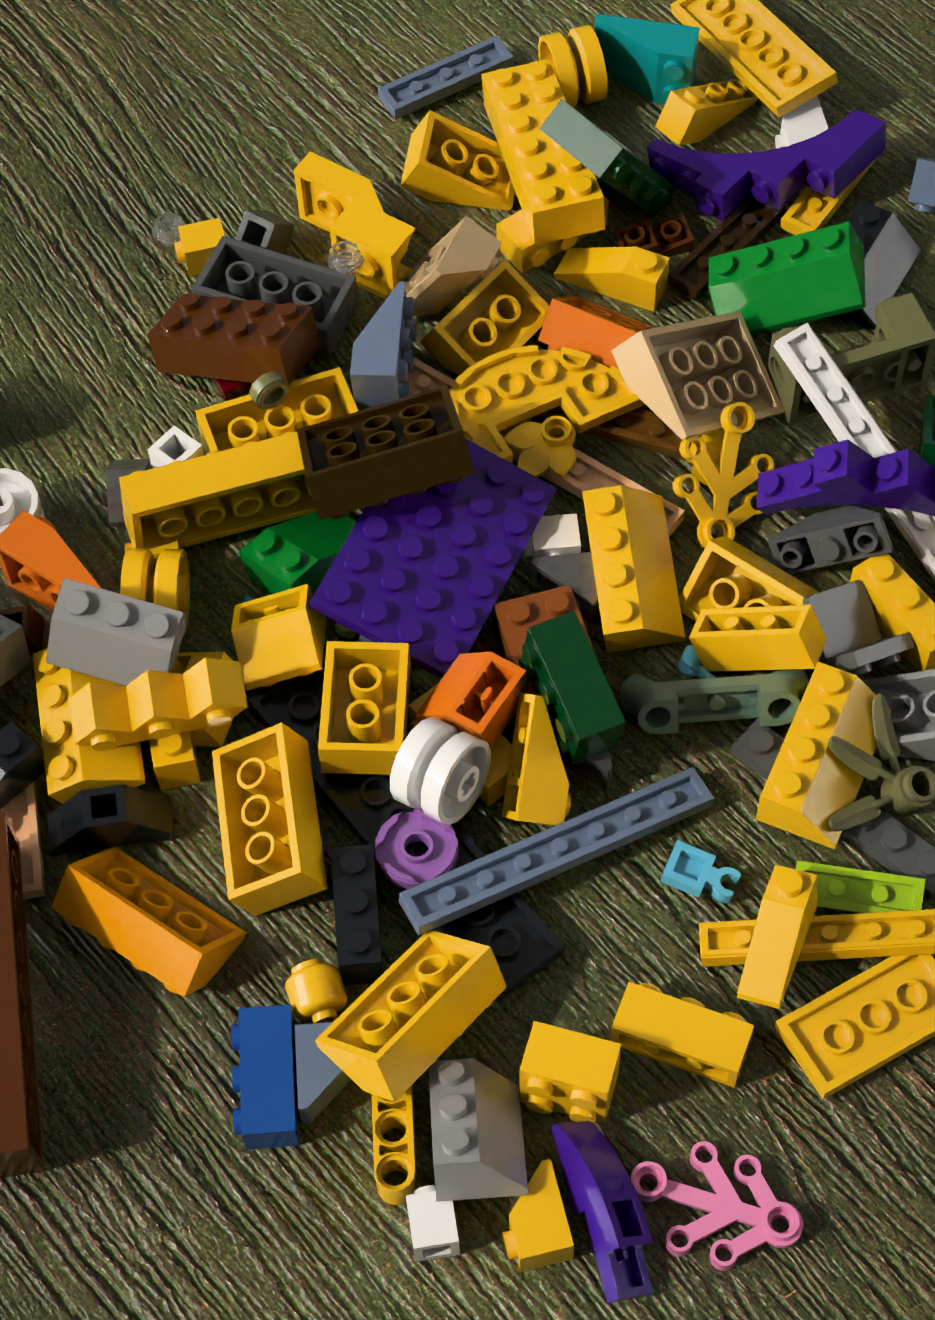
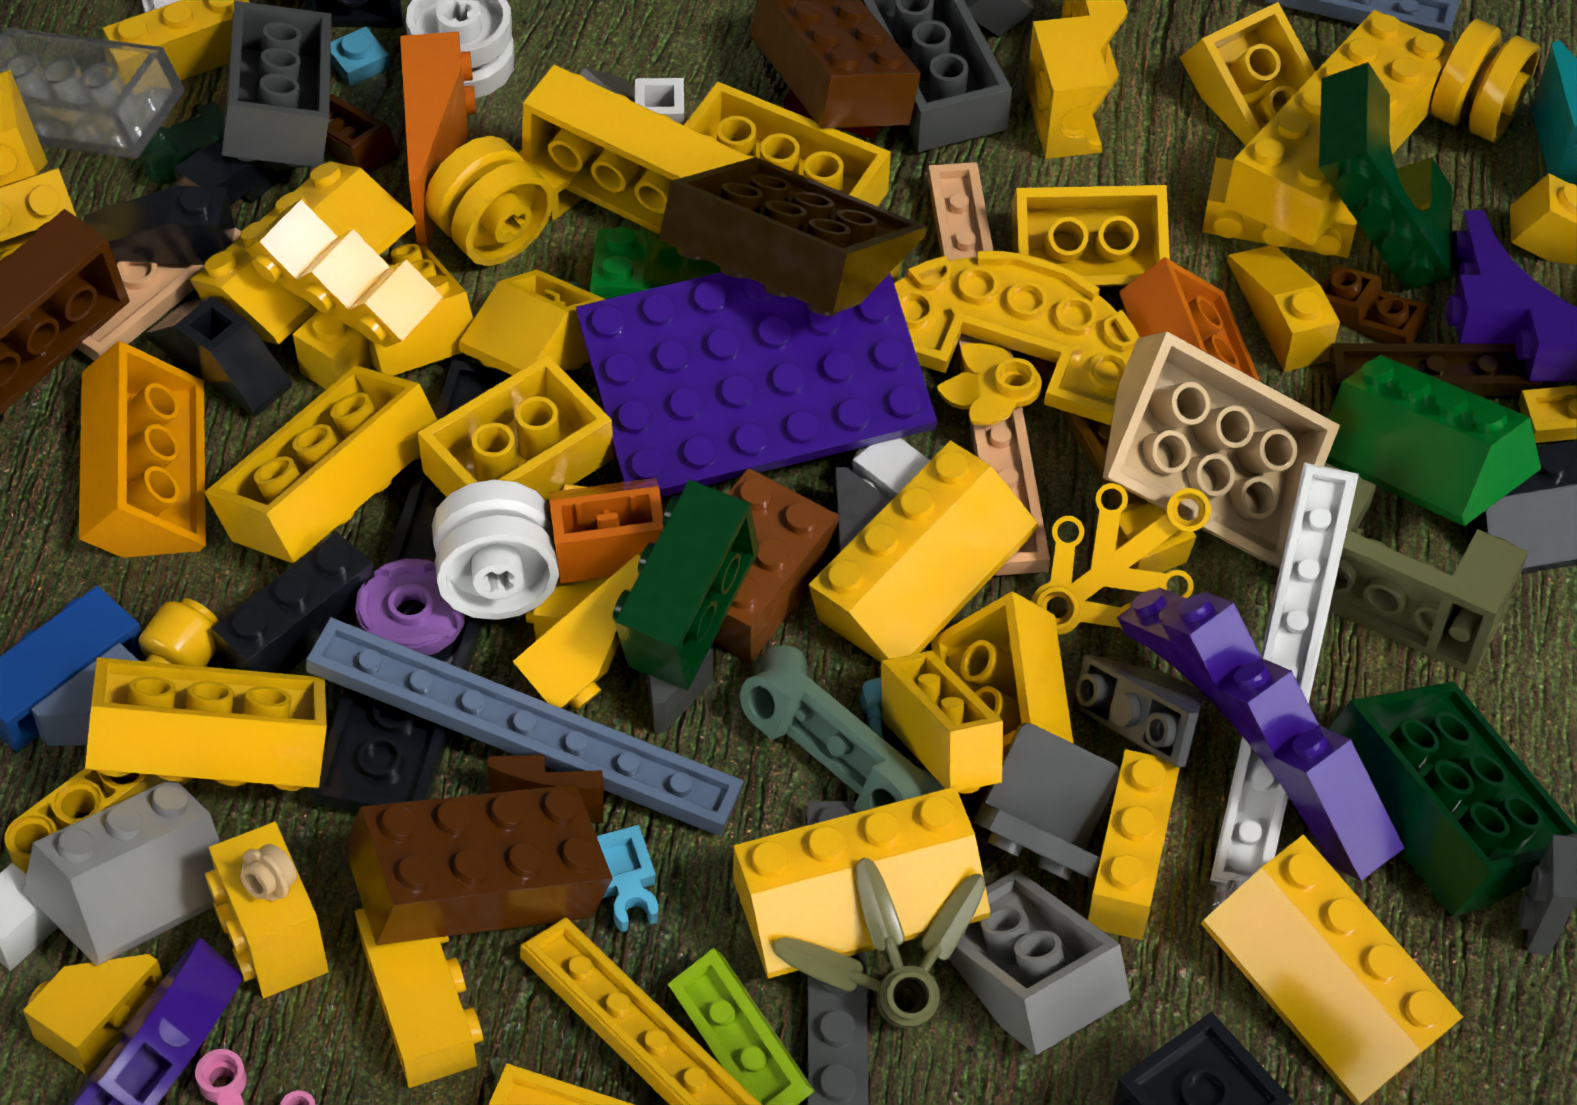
camera: 45 degrees right, 5 degrees down
light grey slope [46,578,188,686] -> none
olive tile [249,371,289,409] -> none
clear plate [327,241,364,274] -> none
sand blue slope [350,281,417,411] -> none
tan slope [405,216,502,316] -> none
yellow slope [737,864,818,1009] -> none
none -> tan plate [240,844,297,901]
none -> reddish brown brick [344,784,613,945]
none -> reddish brown slope [487,754,603,823]

